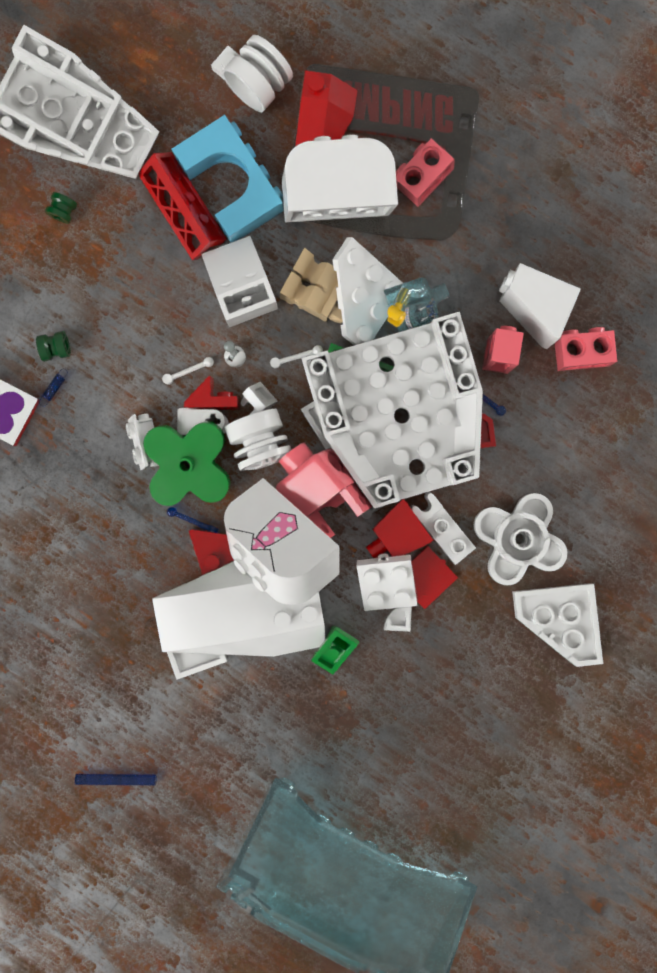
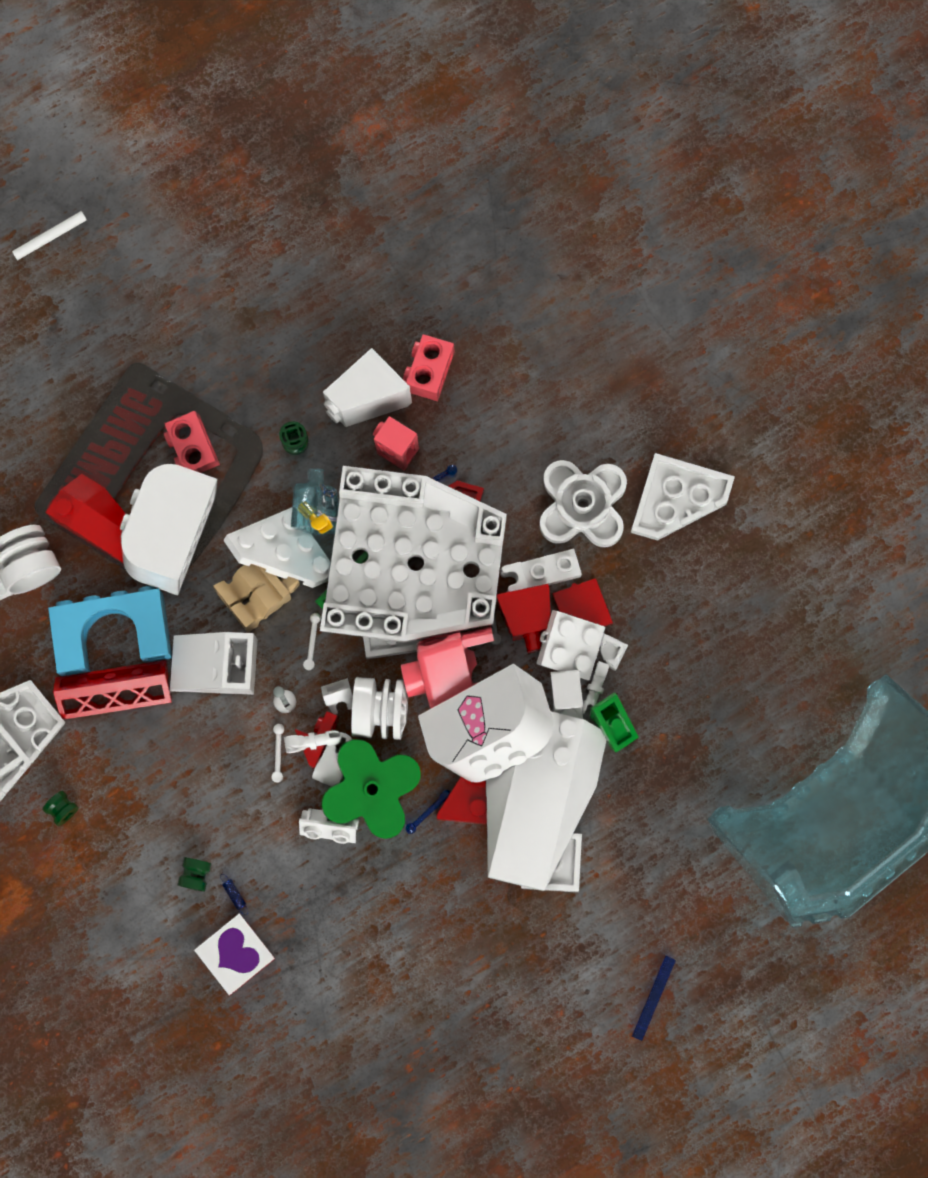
camera: 60 degrees left, 10 degrees down
none -> dark green wheel [279,421,309,455]
none -> white piece [284,730,341,753]
none -> white slope [551,670,583,719]
none -> white piece [582,661,609,717]

